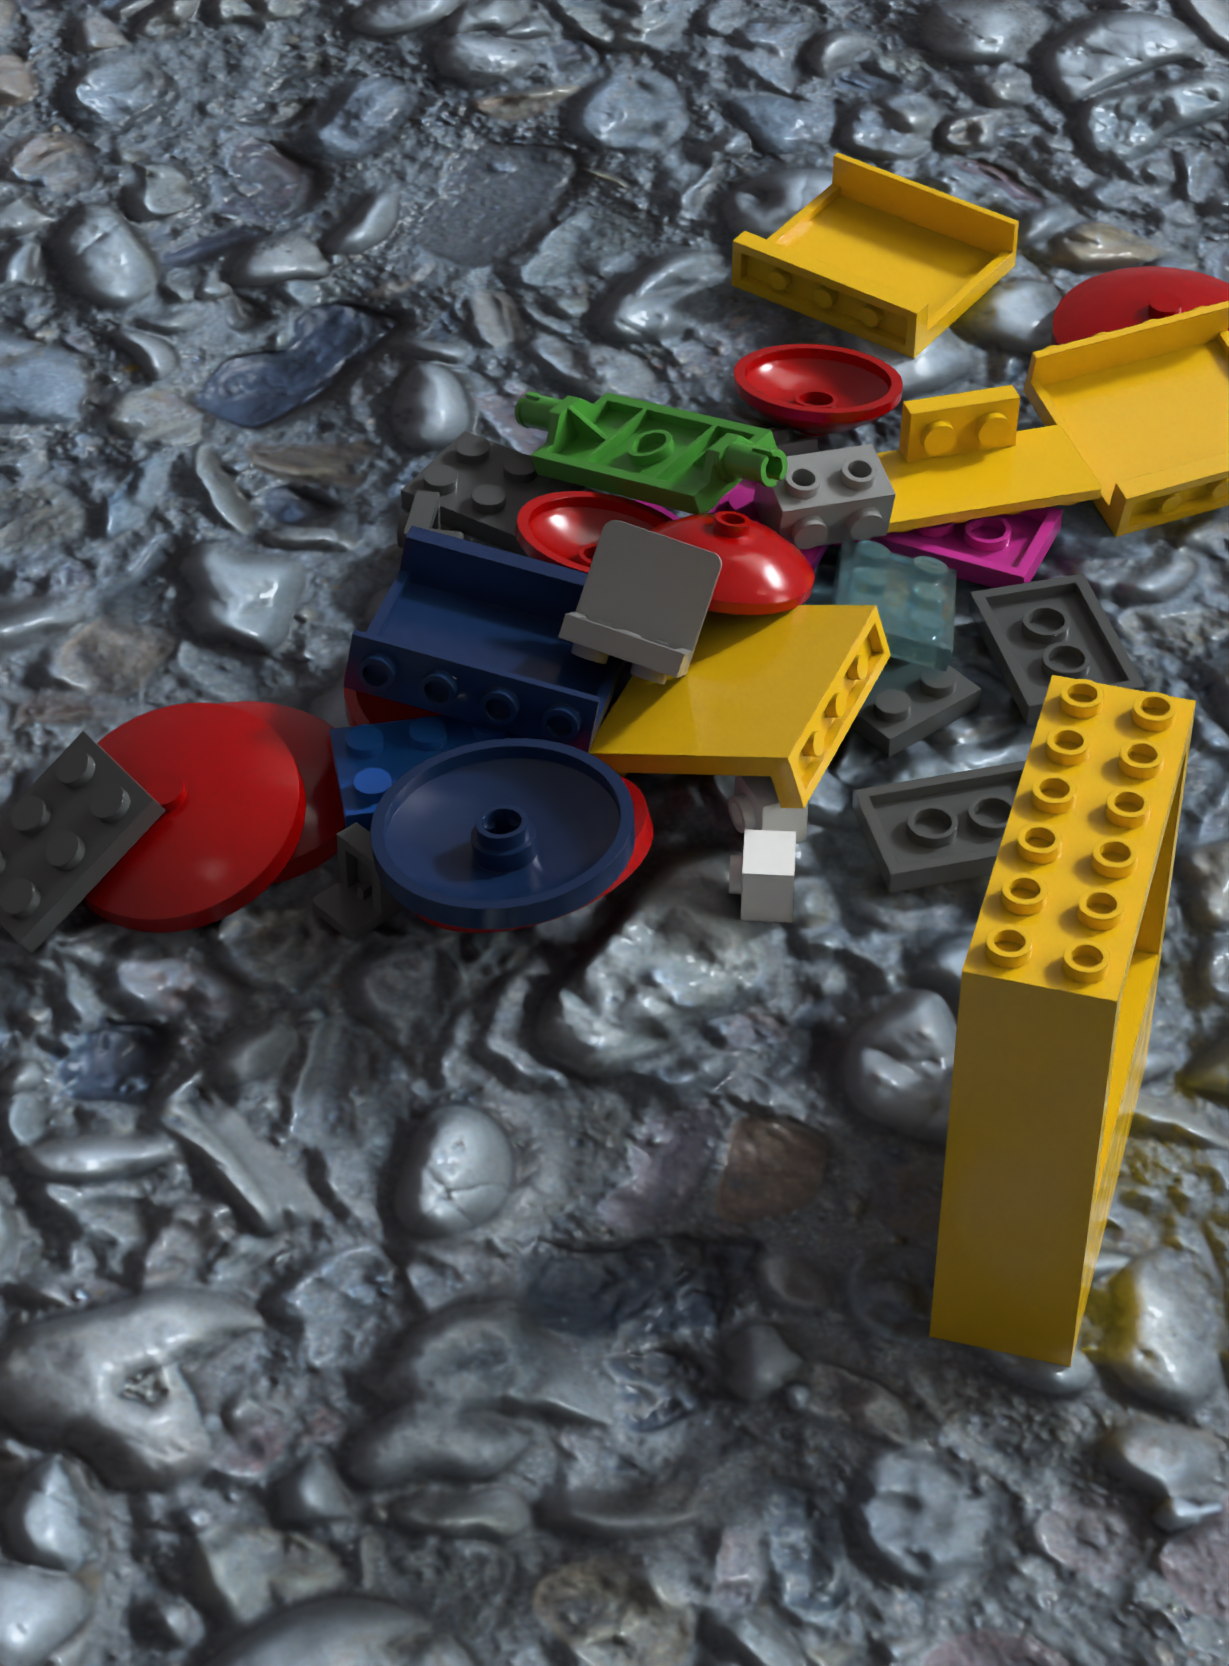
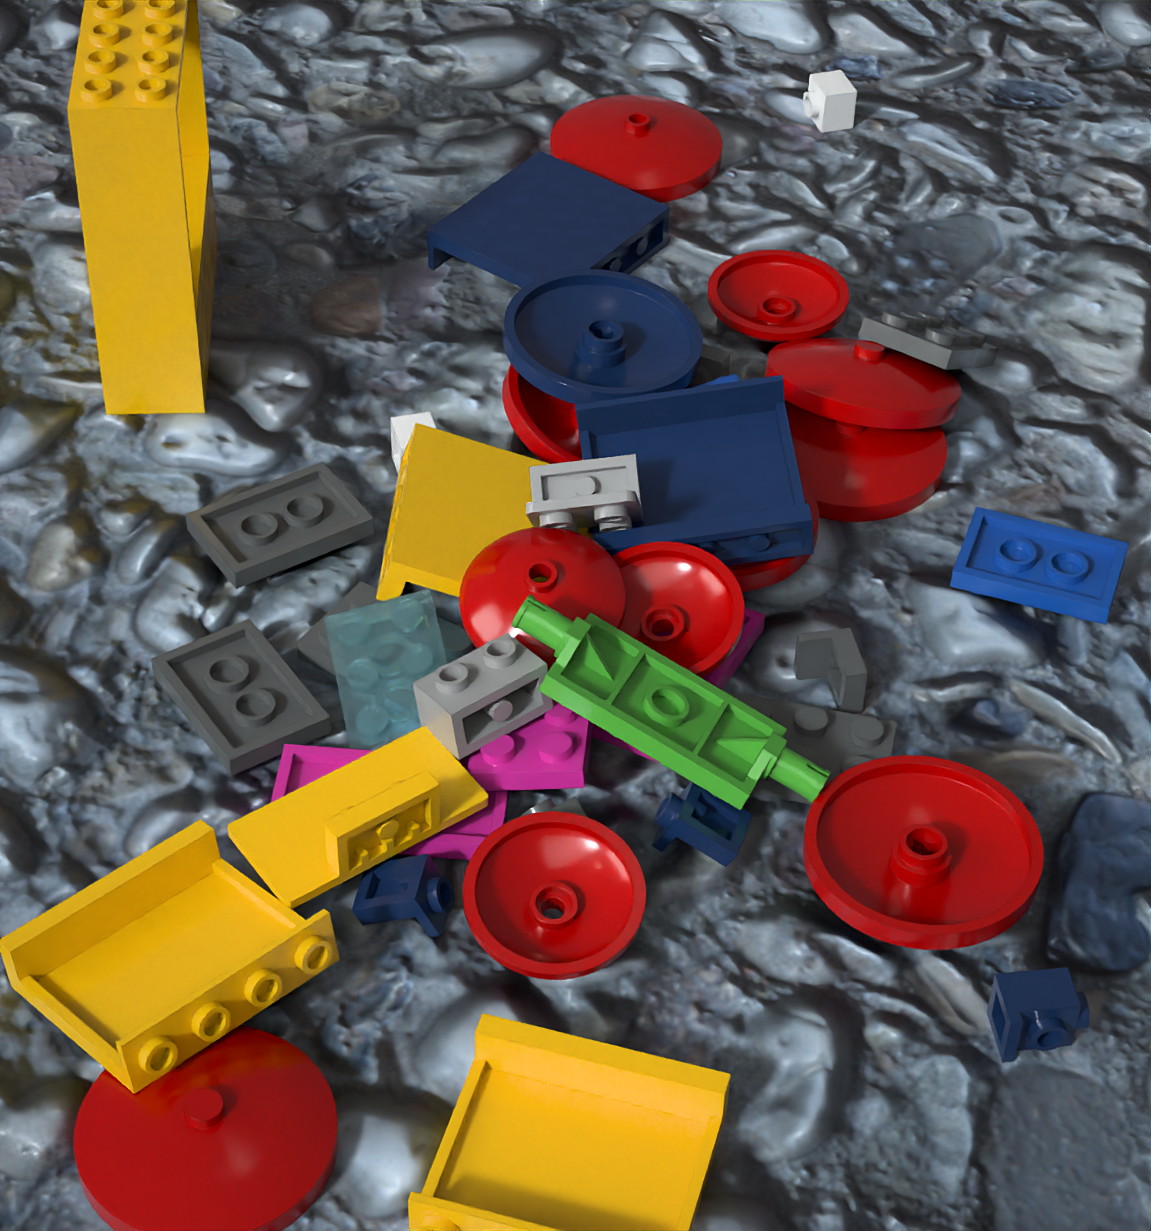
camera: 160 degrees right, 0 degrees up
none -> dark blue panel [427,151,670,288]
none -> red dish [550,95,722,203]
none -> red dish [707,250,849,343]
none -> red dish [802,755,1044,950]
none -> blue plate [950,507,1129,625]
none -> dark blue brick [987,967,1090,1063]

